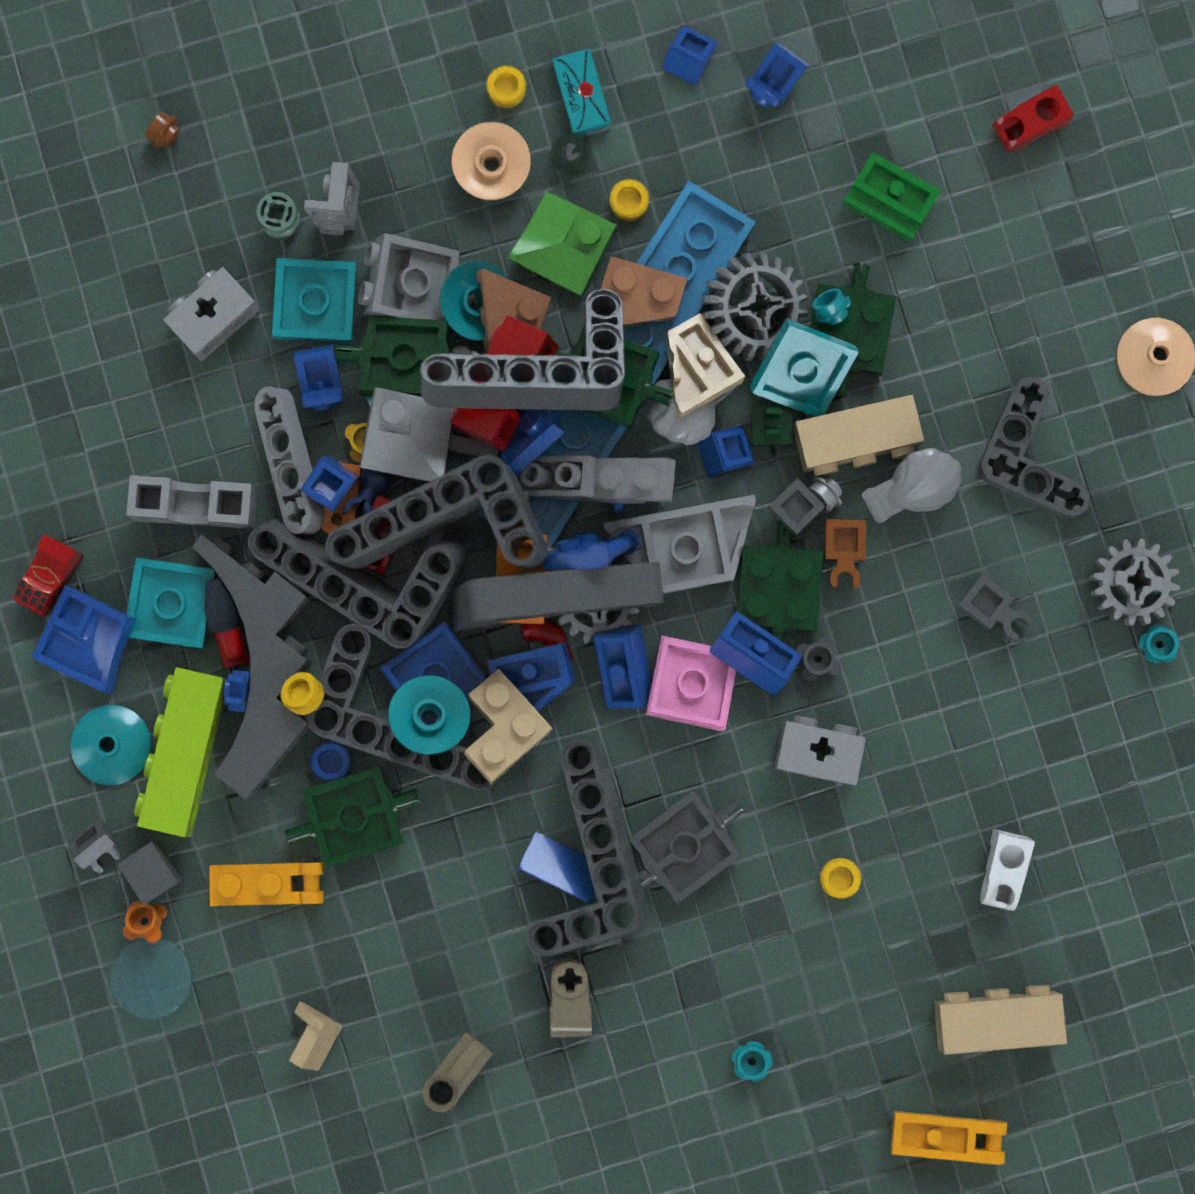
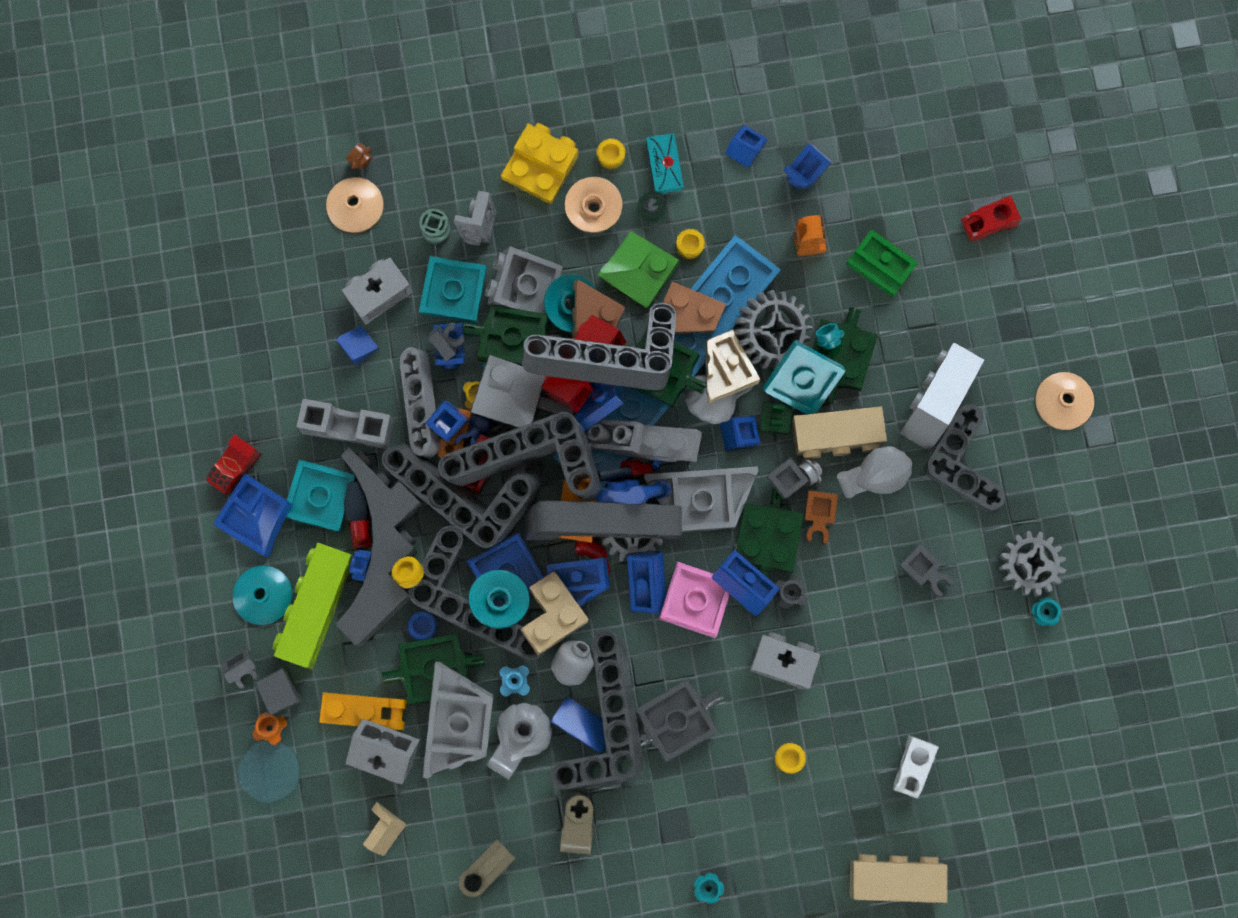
camera: 10 degrees right, 5 degrees down
none -> light nougat dish [326,177,384,233]
none -> blue slope [336,326,379,366]
none -> light grey brick [345,719,420,785]
none -> light grey wing [422,662,493,778]
none -> dark grey tile [428,323,465,361]
none -> light grey animal [487,703,552,780]
none -> medium azure plate [499,665,530,696]
none -> yellow plate [501,123,579,205]
none -> light grey head [551,640,594,686]
none -> piece [597,459,653,482]
none -> orange leg [793,215,826,256]
none -> wedge [899,343,984,451]

